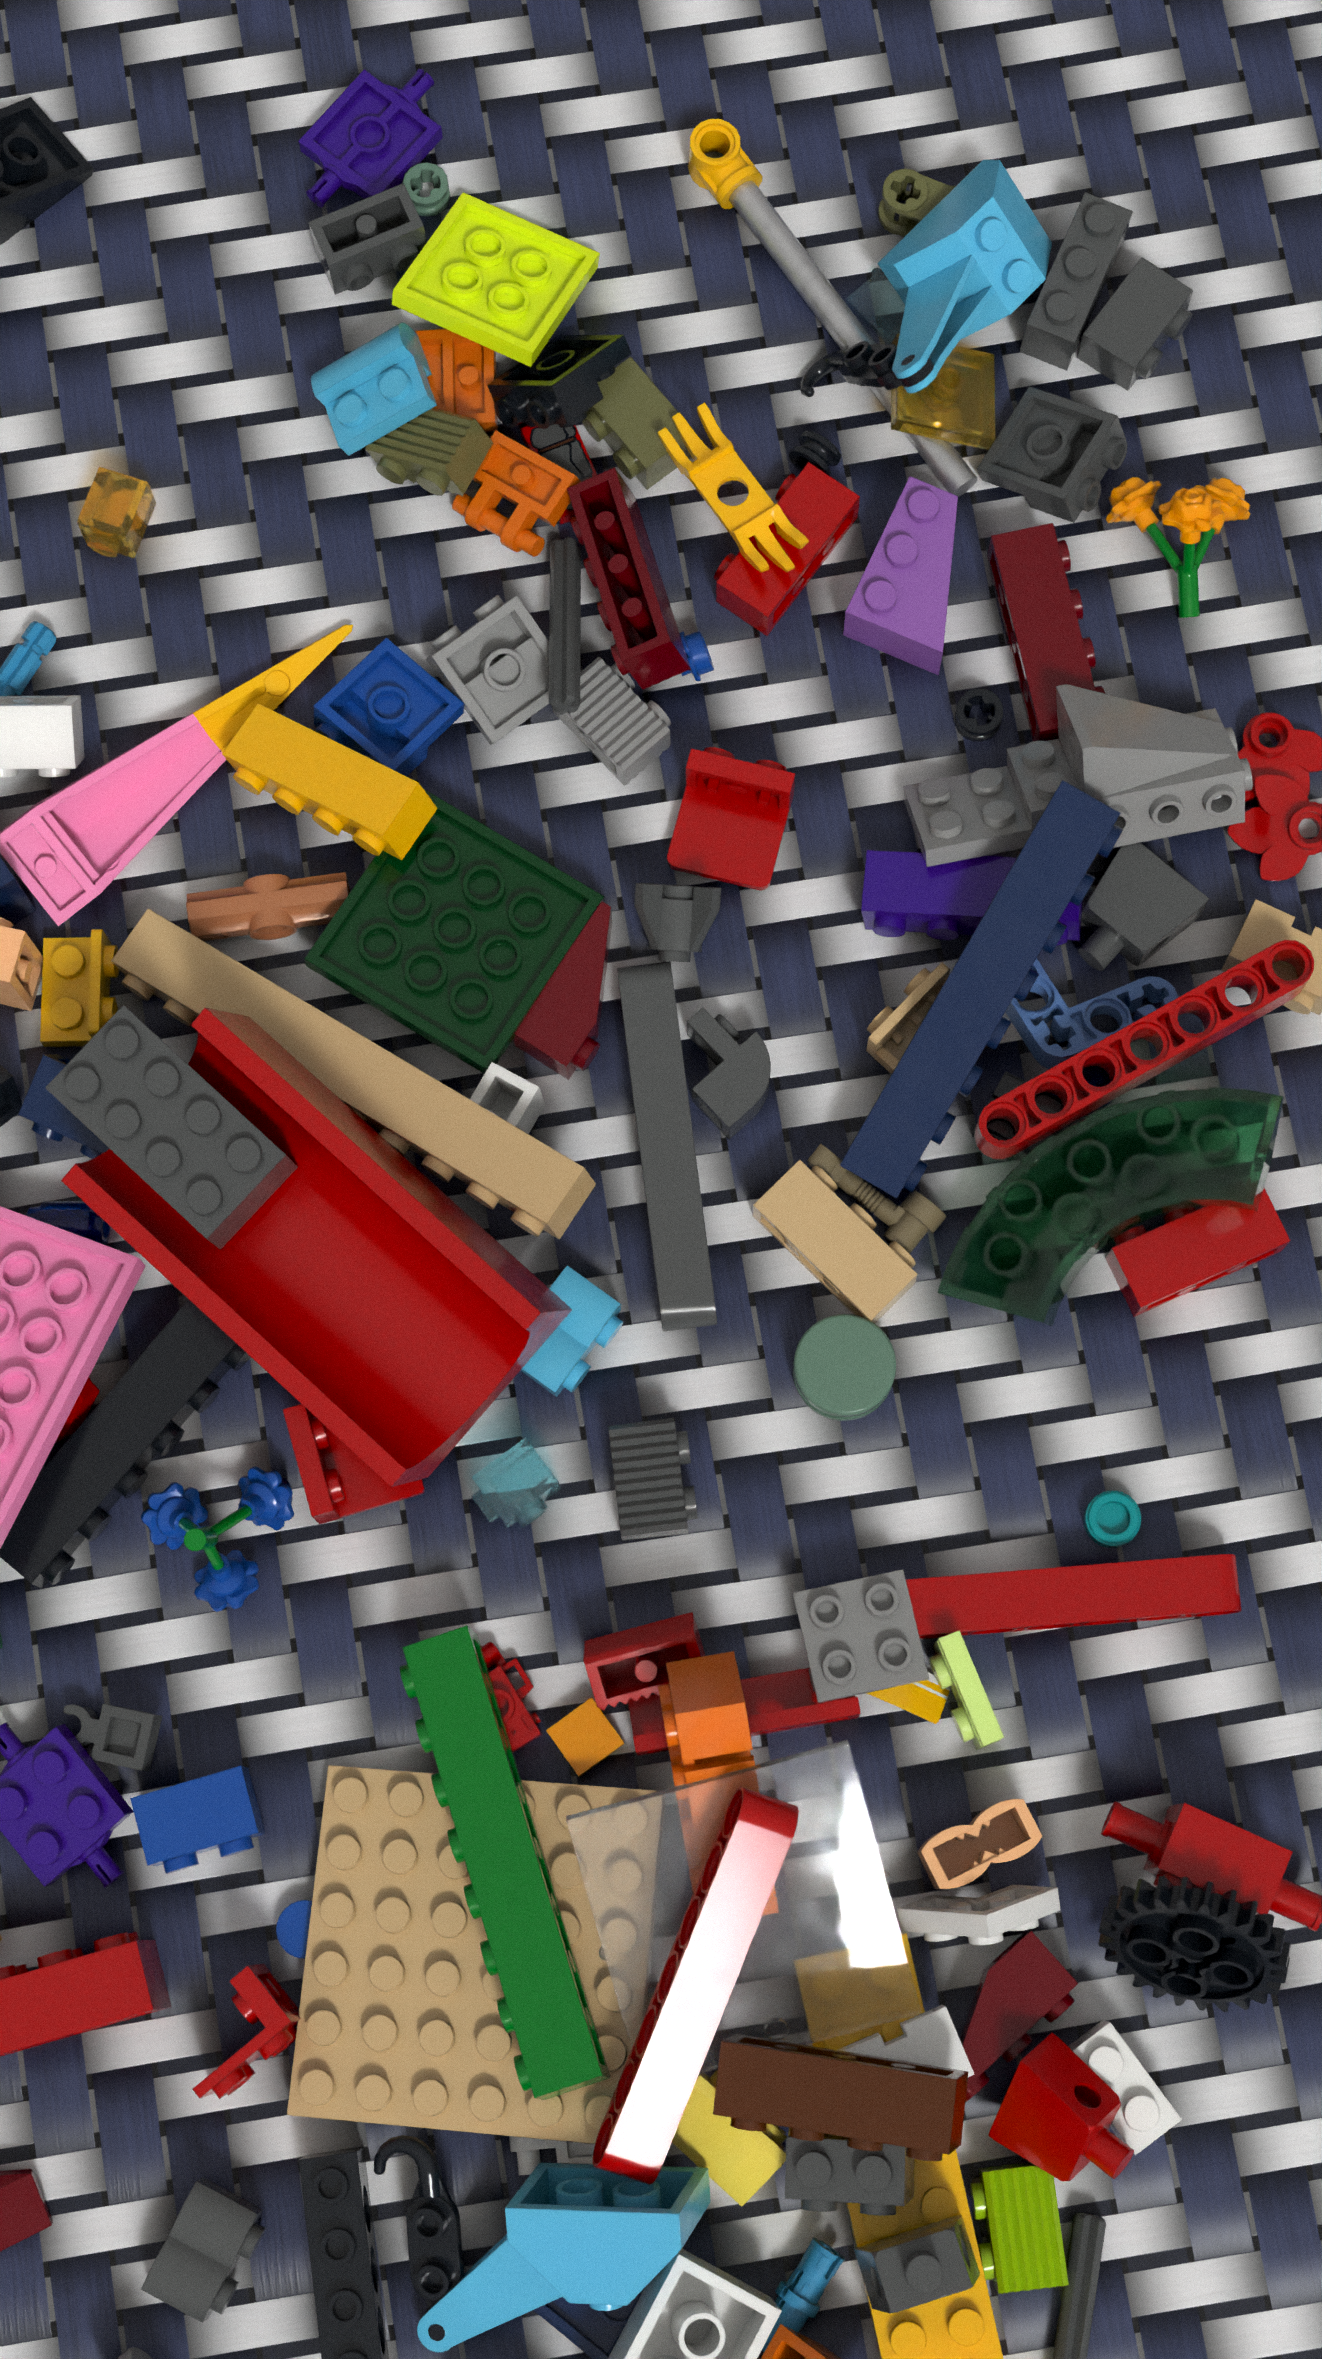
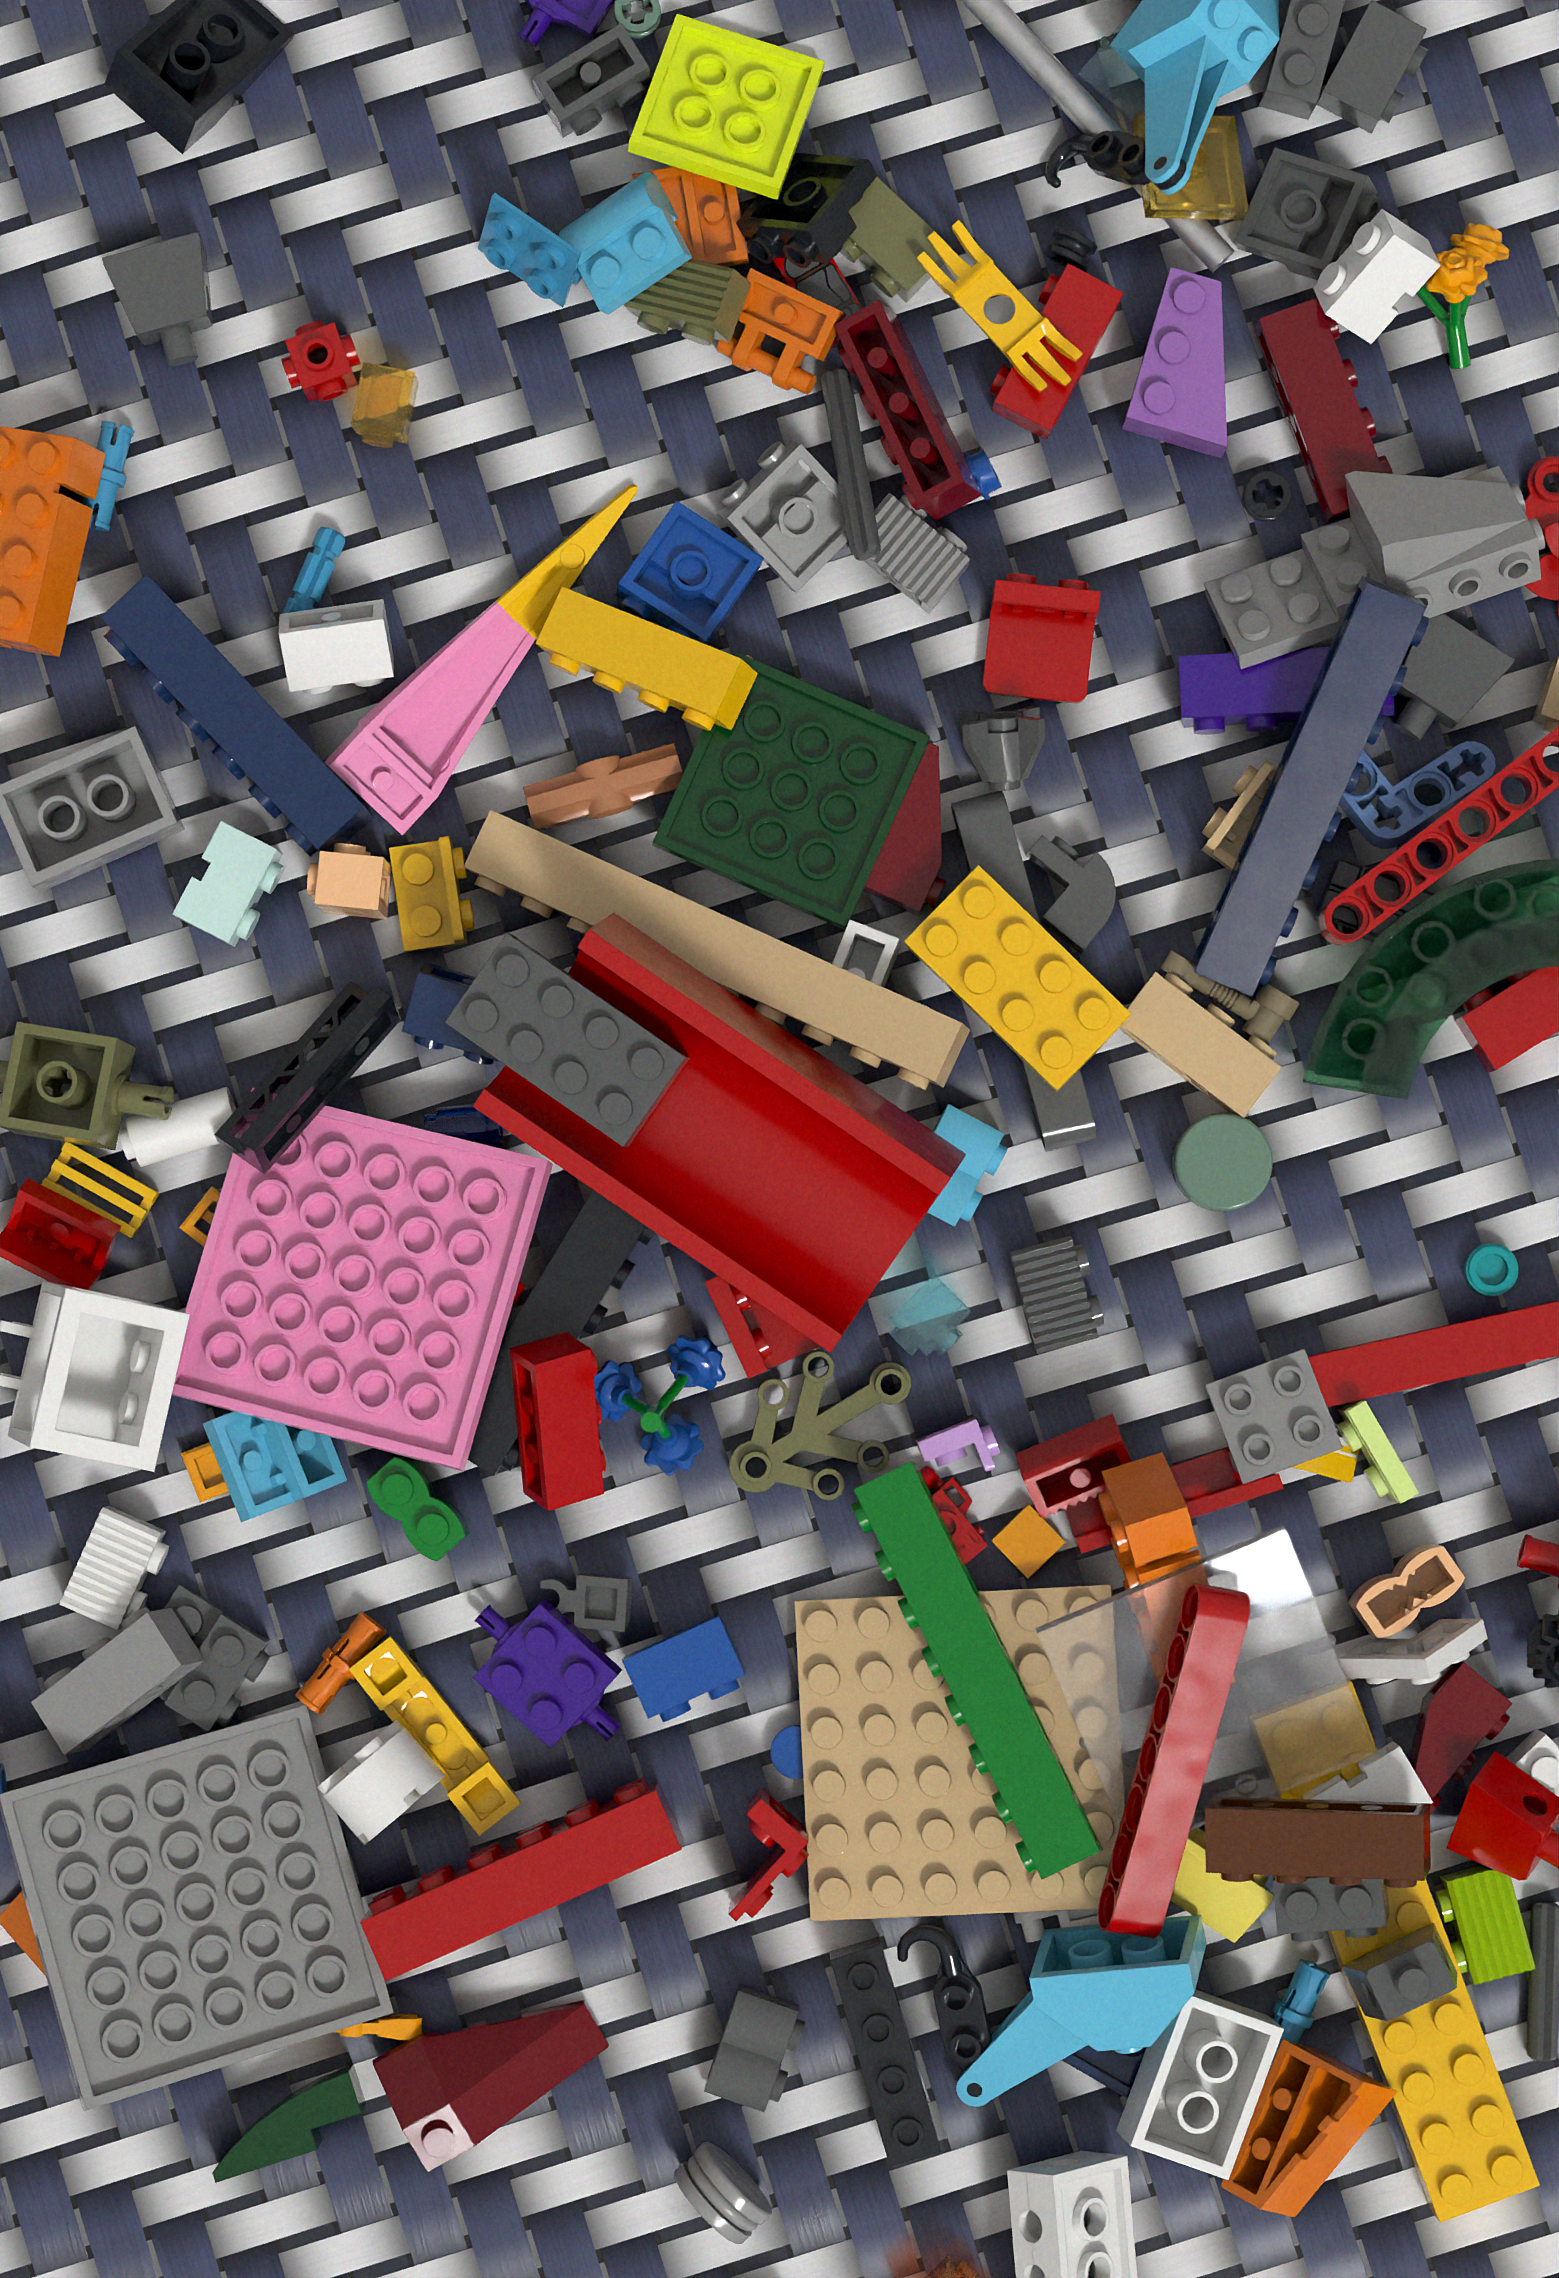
camera: 10 degrees left, 10 degrees up
none -> red brick [281,321,361,402]
none -> dark azure hinge [478,193,582,308]
none -> red brick [509,1332,606,1511]
none -> olive plant [729,1350,911,1500]
none -> yellow brick [904,865,1132,1093]
none -> lavender bracket [916,1417,1000,1472]
none -> white brick [1313,209,1441,344]

